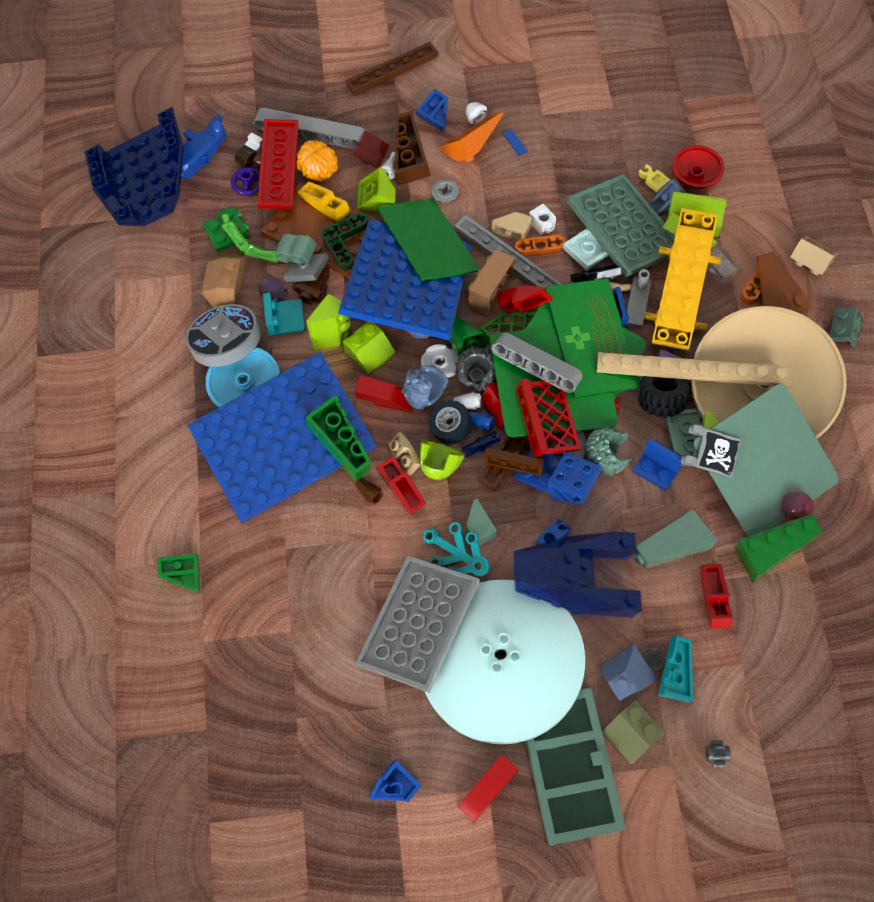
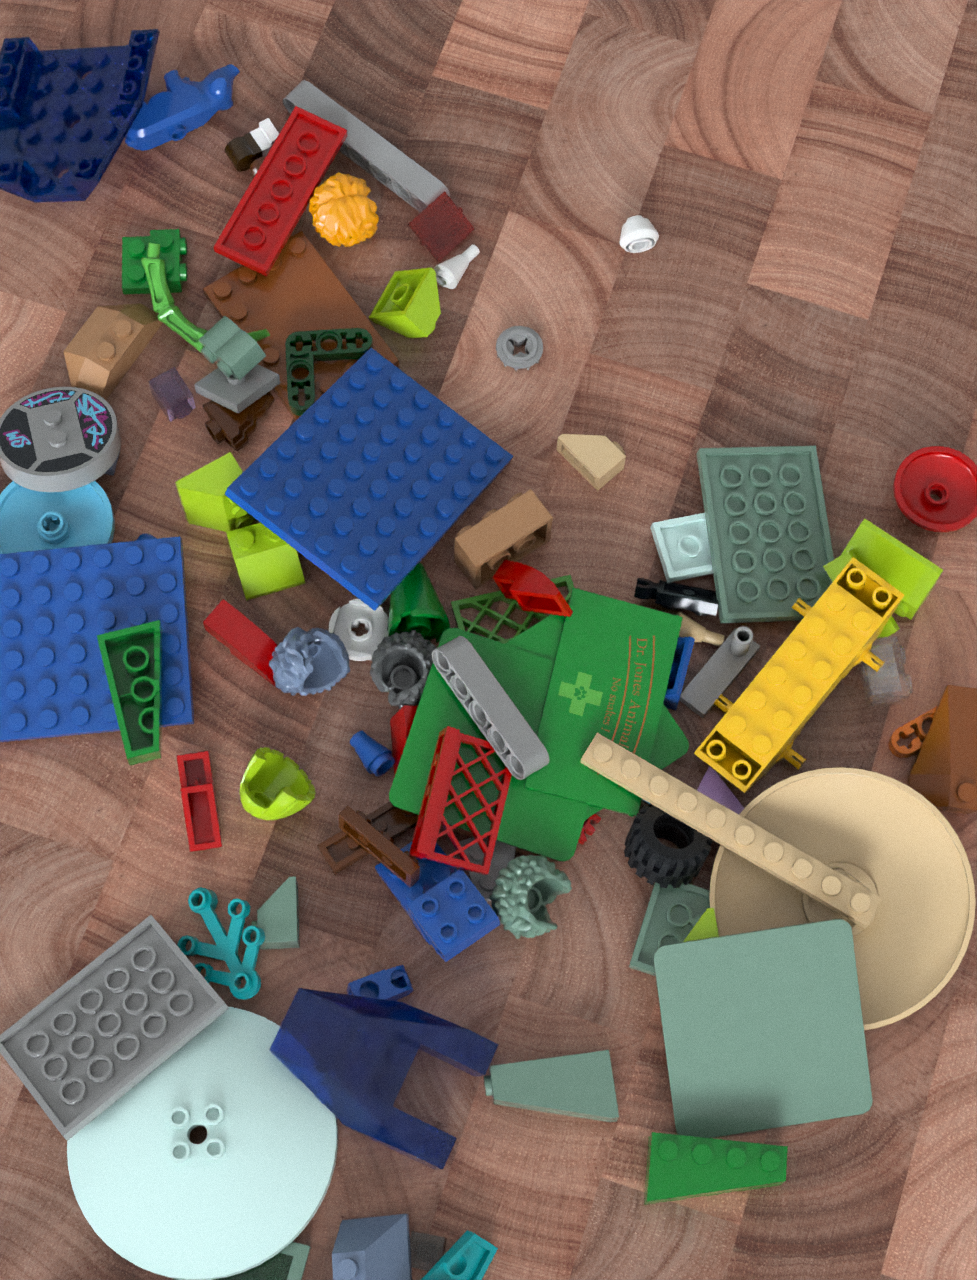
camera: 20 degrees right, 5 degrees up
dark purple piece [231,167,260,195] -> none
teal bracket [263,293,305,336] -> none
yellow slope [297,182,351,222] -> none
reddish brown plate [345,42,438,96] -> none
reddish brown cone [355,477,383,504] -> none
green piece [377,199,480,281] -> none
tan slope [389,432,421,476] -> none
reddish brown wedge [394,111,431,185] -> none
blue wing [416,89,448,131] -> none
black wheel [428,400,473,444] -> none
orange wedge [438,111,504,163] -> none
white cone [453,391,481,410] -> none
light grey plate [454,215,562,288] -> none
clear blue pin [461,431,500,458] -> none
blue window [503,129,527,156] -> none
orange beam [515,235,566,257] -> none
white brick [529,204,556,236] -> none
blue bracket [632,439,682,491] -> none
light yellow plate [638,164,670,193] -> none
sand blue slope [648,178,685,216] -> none
flag [681,425,741,478] -> none
red slope [700,564,733,629] -> none
clear pink hair [781,492,814,520] -> none

